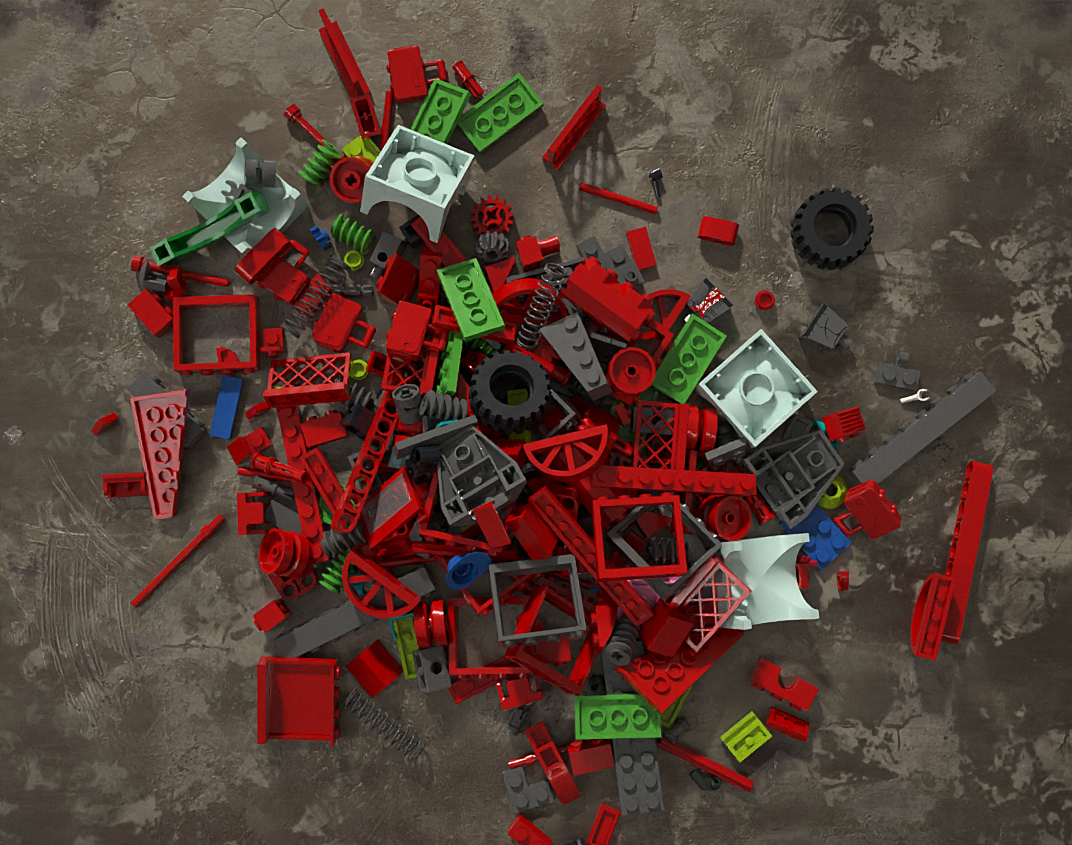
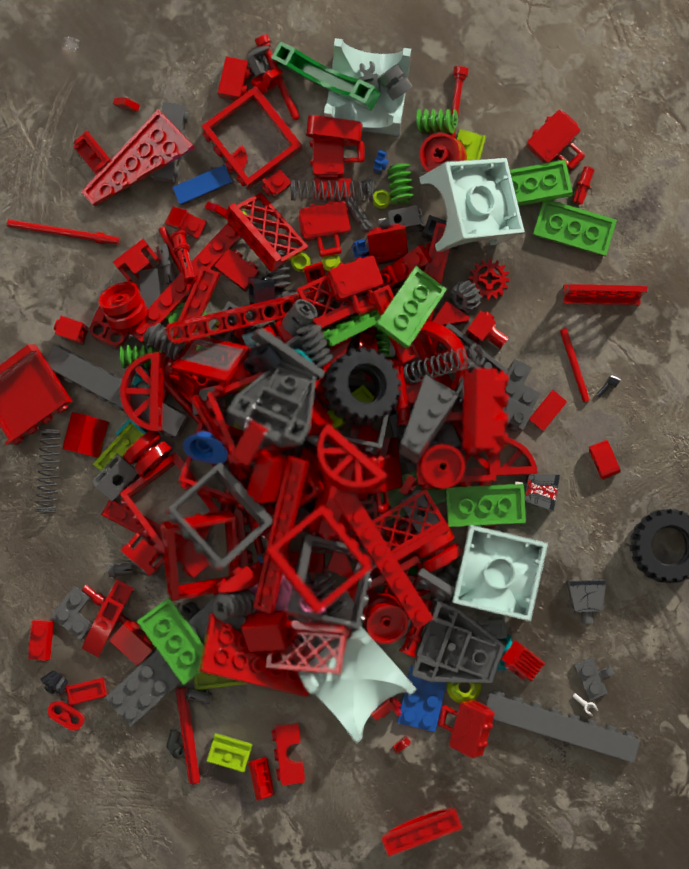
camera: 65 degrees right, 0 degrees up
red fence [318,8,371,98] -> none
red slope [350,93,381,139] -> none
red bar [380,91,394,151] -> none
dark grey piece [589,331,627,348] -> none
red plate [754,290,775,311] -> none
red beam [941,460,993,645] -> none
none -> lime plate [322,255,341,272]
none -> blue plate [351,239,369,259]

